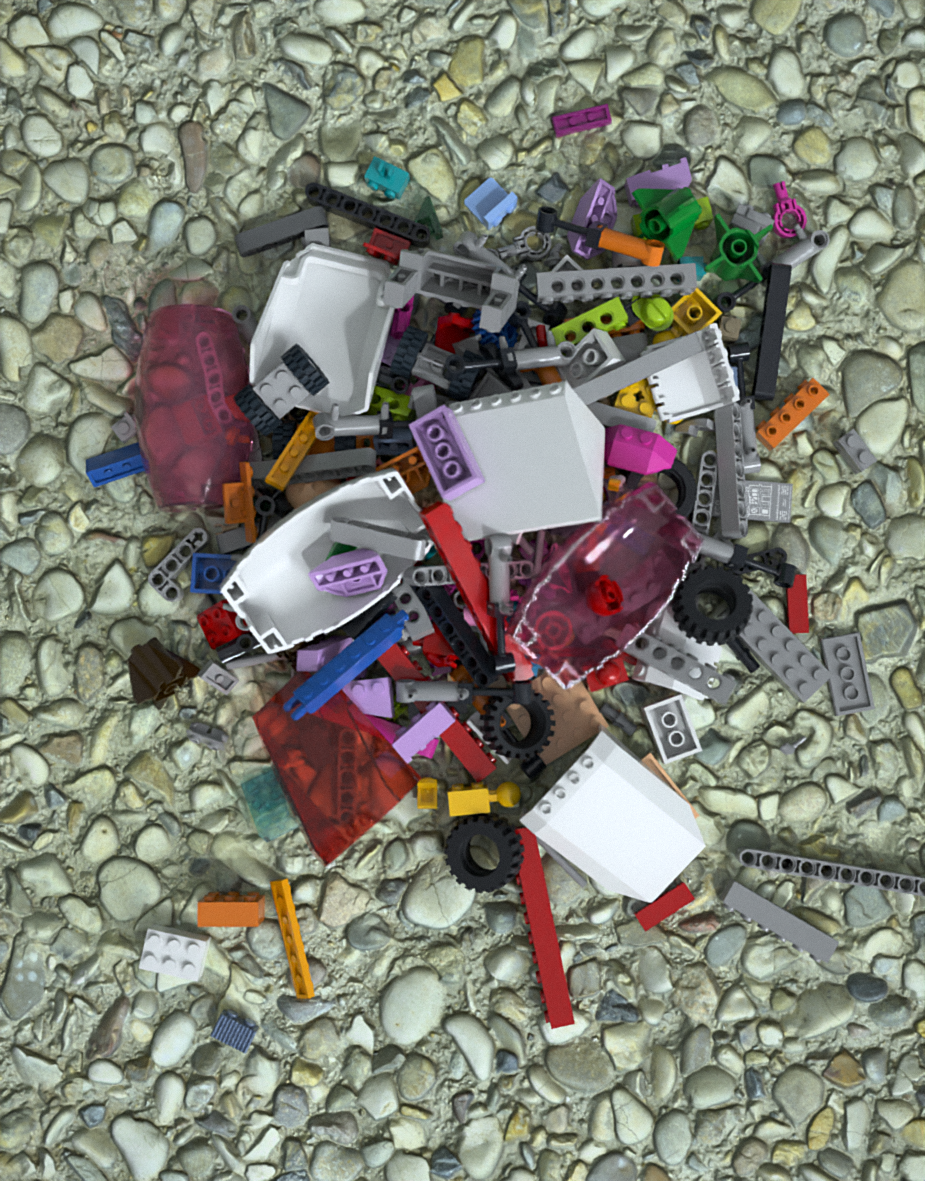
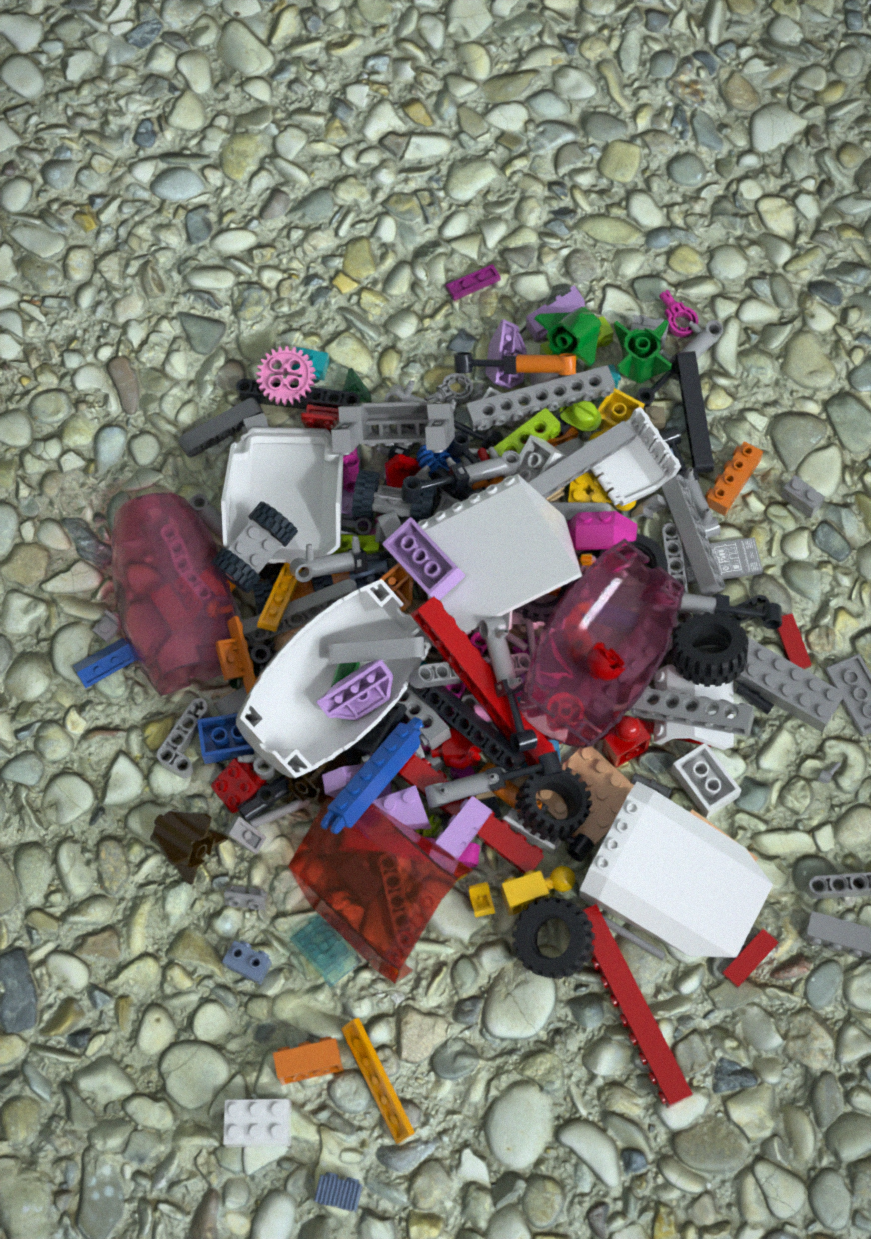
camera: 15 degrees left, 20 degrees down
light blue bracket [464,178,518,231] -> none
none -> sand blue brick [222,940,272,985]
none -> bright pink gear [256,346,316,406]

